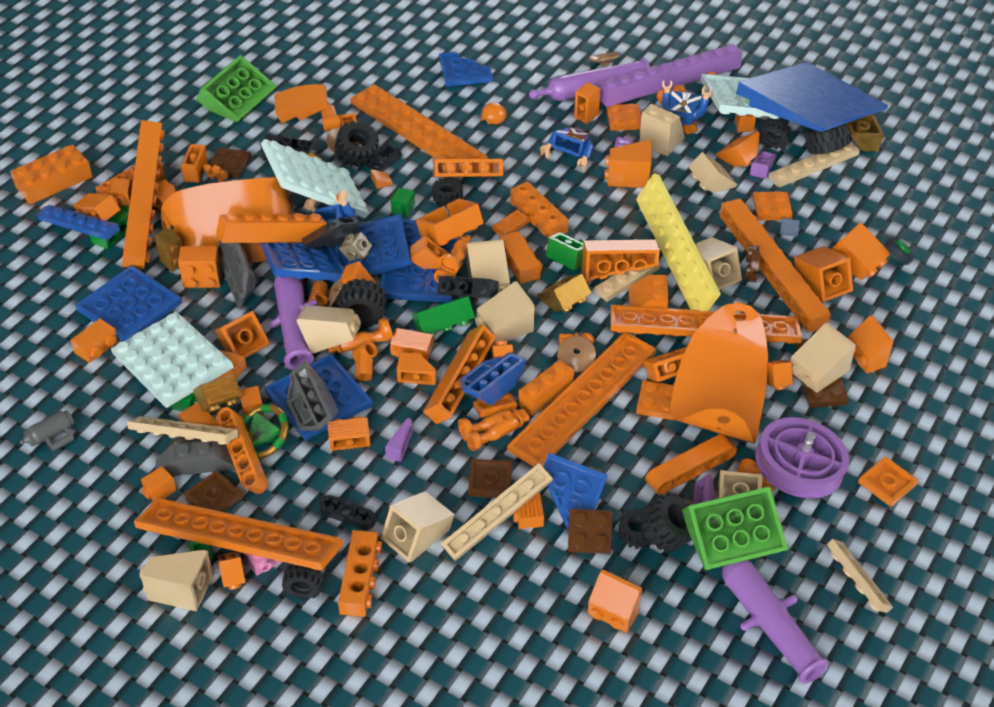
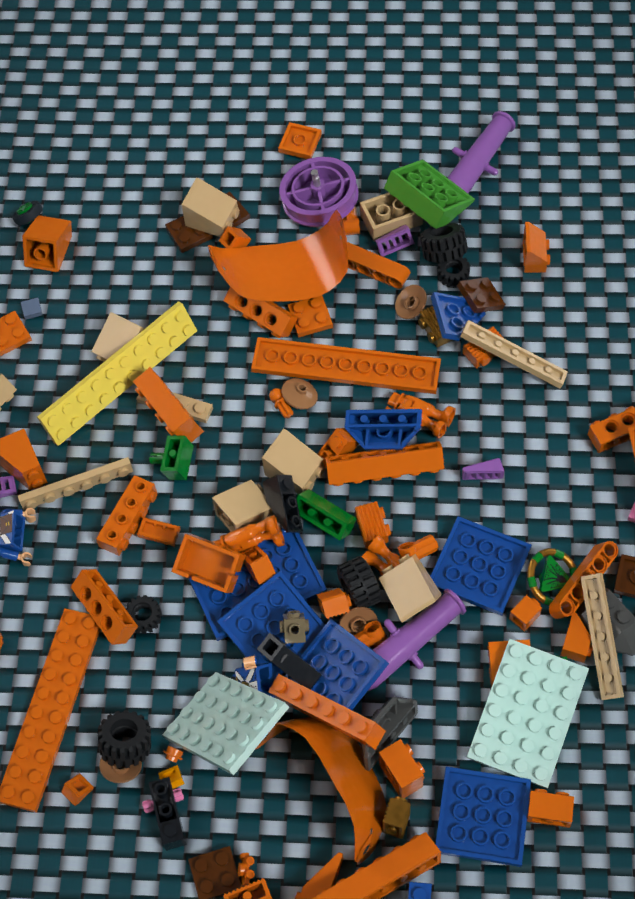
camera: 115 degrees left, 15 degrees up
pearl gold brick [193,375,243,413] -> none
orange slope [214,311,270,358] -> none
orange slope [274,84,328,123] -> none
dark grey wedge [287,361,339,431] -> none
black beam [319,495,376,530] -> none
orange piece [320,103,341,132] -> none
orange brick [327,416,371,451] -> none
black slope [366,143,402,172] -> none
orange slope [371,170,393,189] -> none
tan slope [380,491,455,563] -> none
green brick [391,187,415,217] -> none
orange slope [397,352,436,385] -> none
reddish brown plate [468,459,512,498] -> none
orange brick [499,231,542,284] -> none
orange brick [519,360,574,416] -> none
slope [536,274,591,313] -> none
orange plate [610,305,802,344] -> none
orange slope [628,275,668,308] -> none
orange brick [720,198,830,333] -> none
reddish brown plate [744,246,760,283] -> none
orange slope [794,246,853,302] -> none
tan plate [827,539,893,613] -> none
orange slope [848,315,894,374] -> none
none -> tan plate [18,457,133,510]
none -> medium nougat dish [395,285,427,320]

